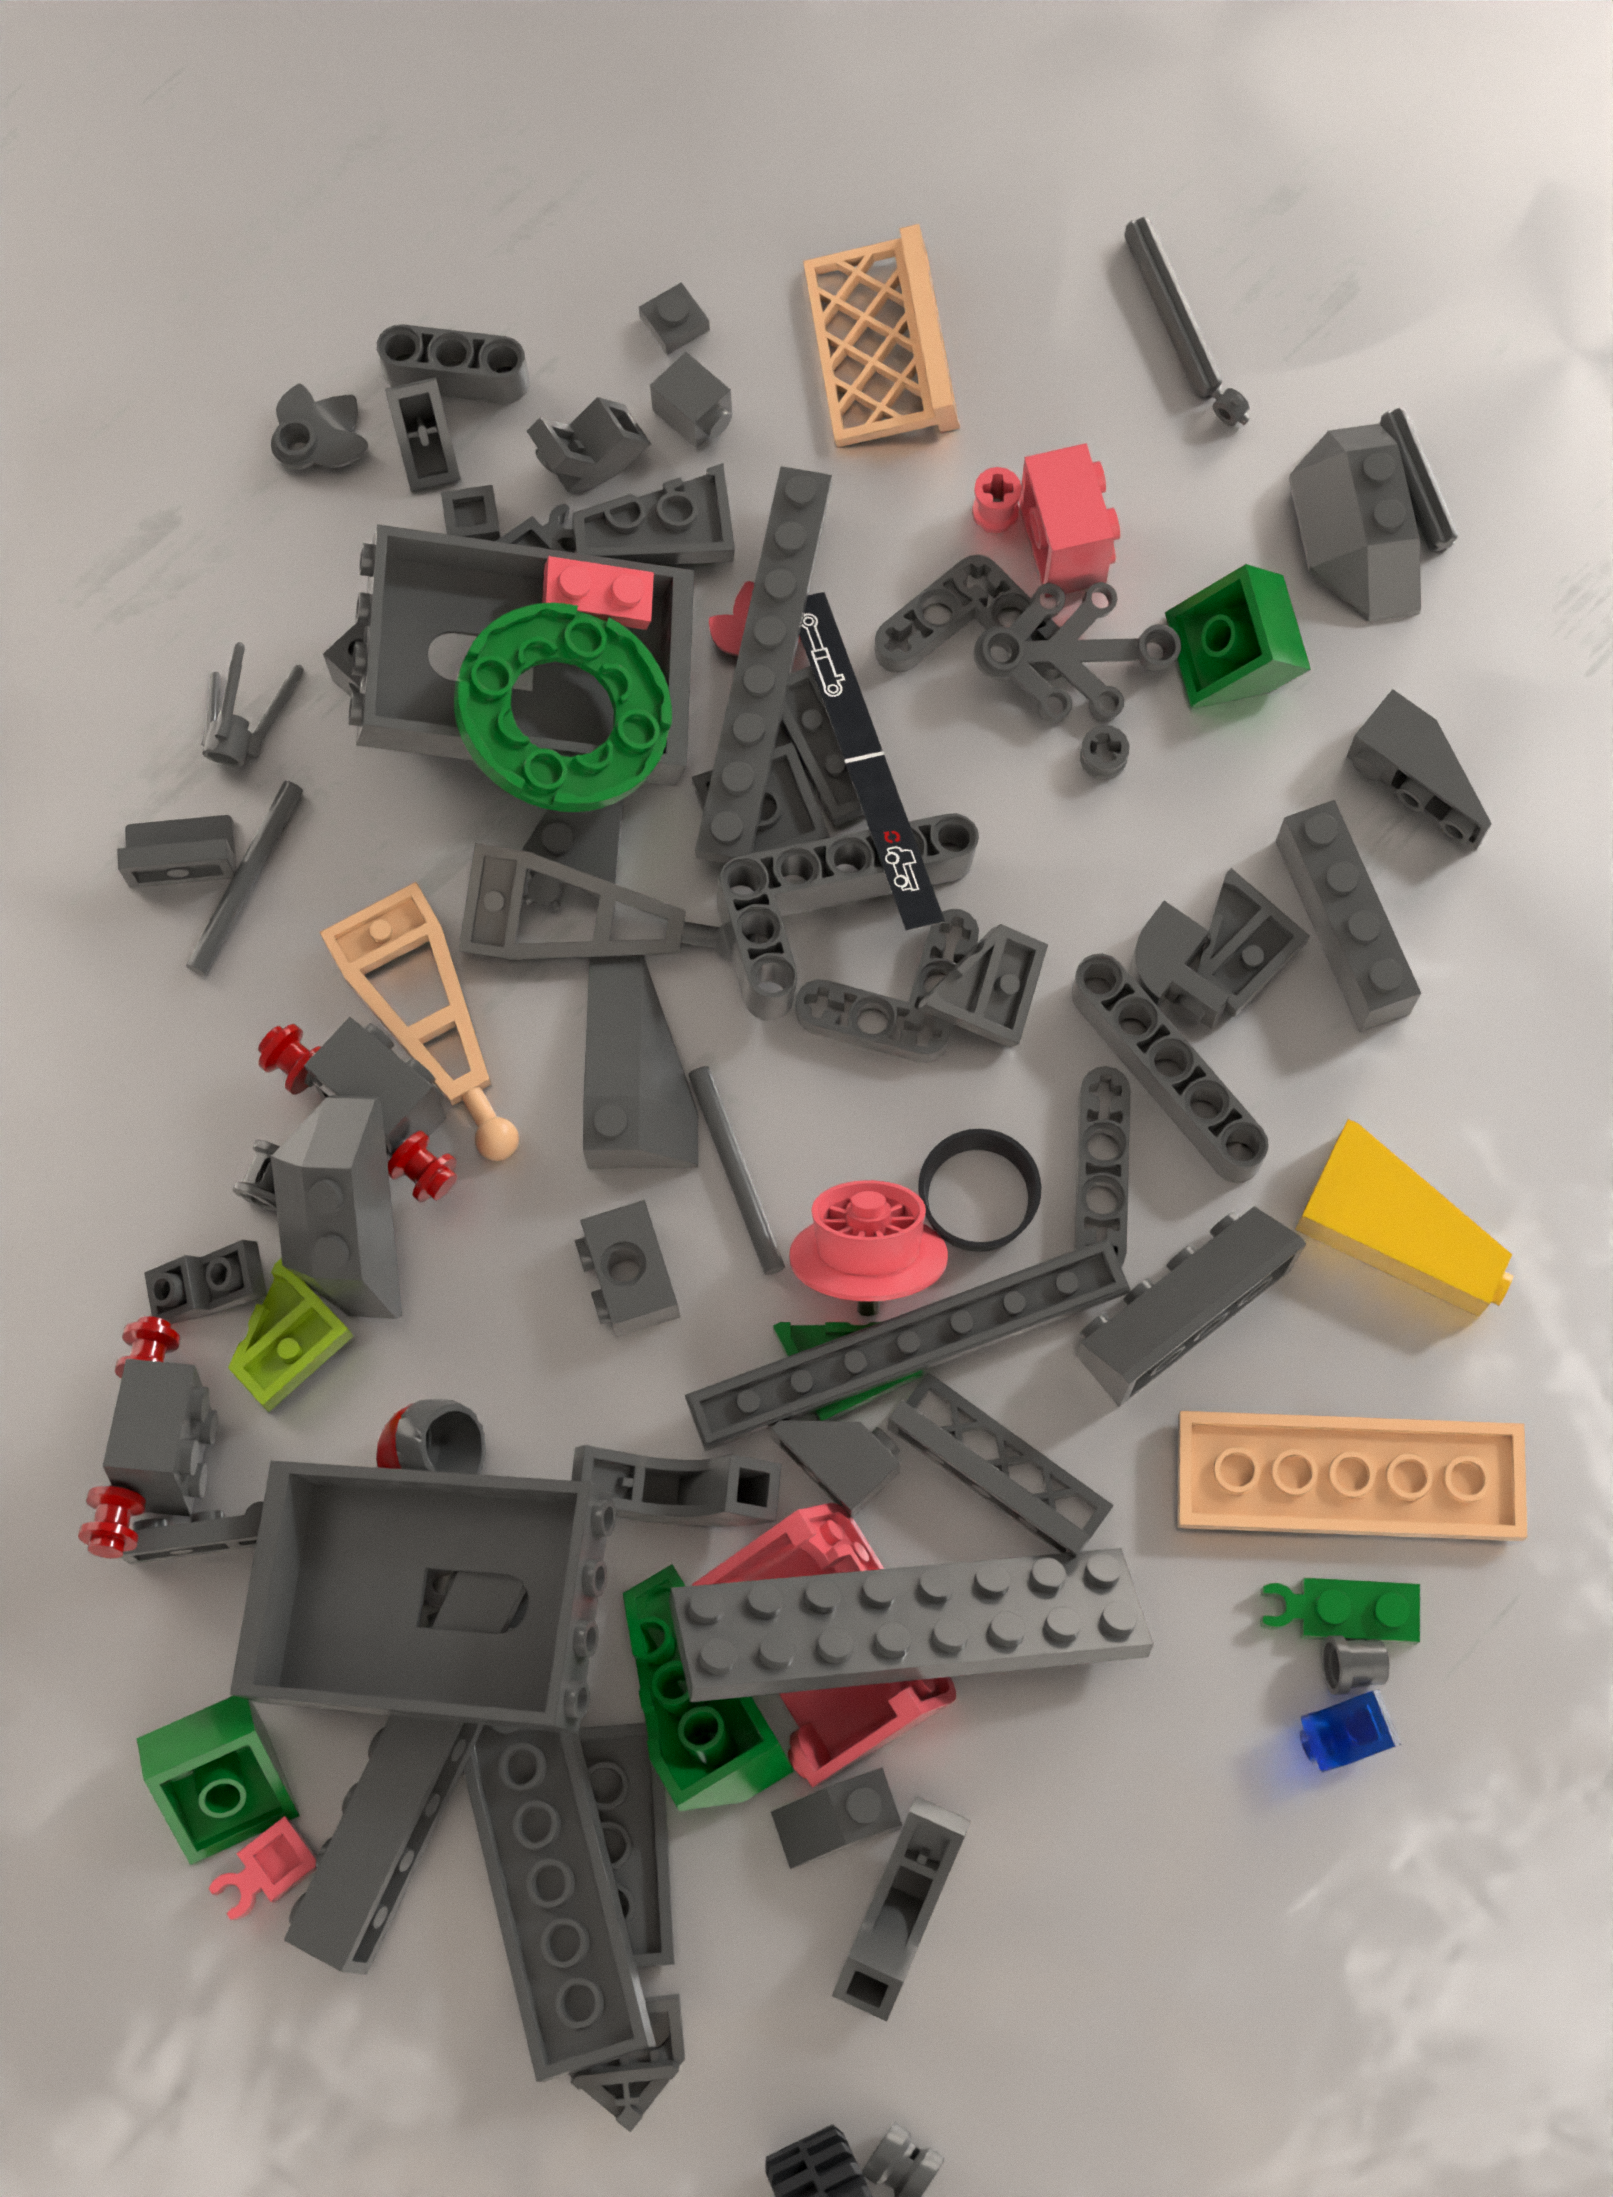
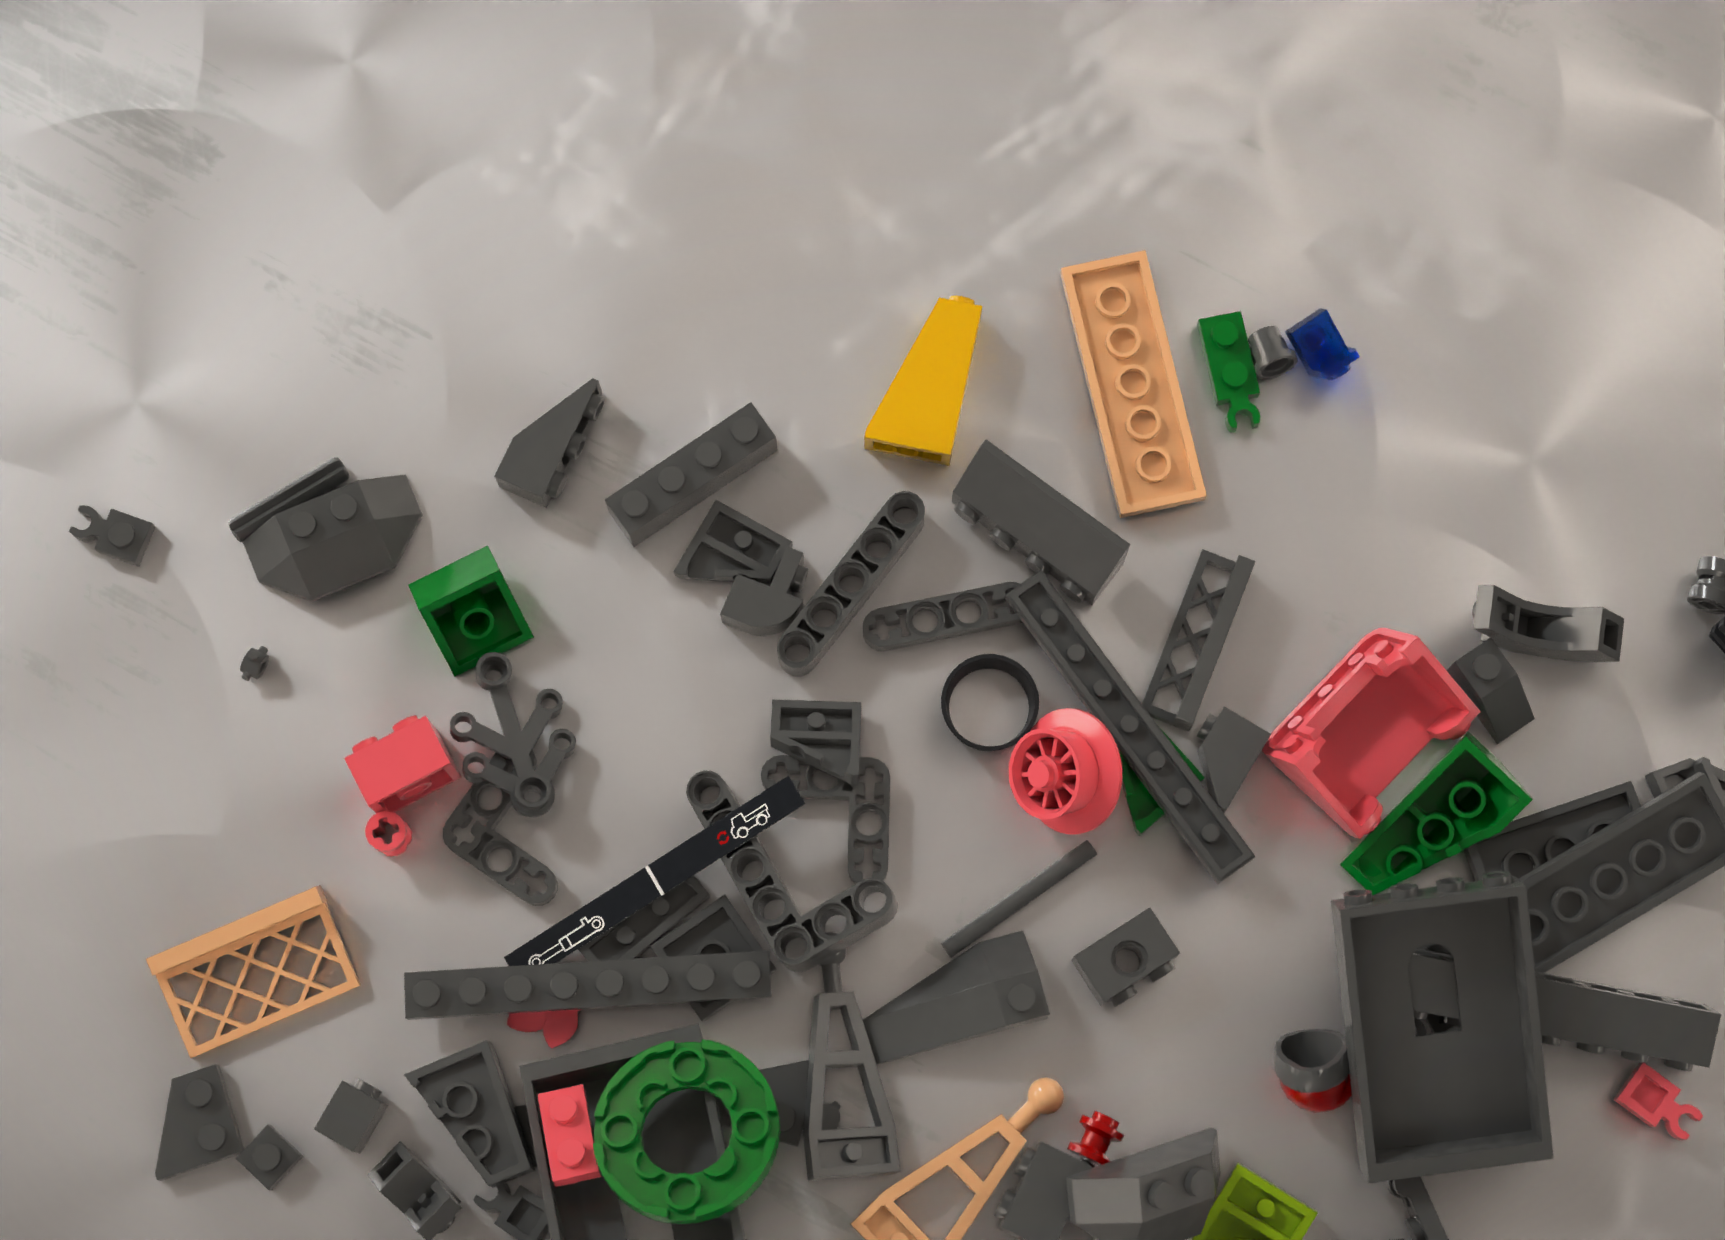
camera: 105 degrees left, 5 degrees up
green slope [136,1696,300,1865] -> none
dark grey arch [571,1445,782,1527] -> none
dark grey plate [669,1548,1154,1702] -> none
dark grey bush [1080,725,1130,780] -> none
dark grey axle [1124,217,1222,398] -> none
none -> dark grey plate [69,505,155,567]
none -> dark grey wing [155,1064,244,1181]

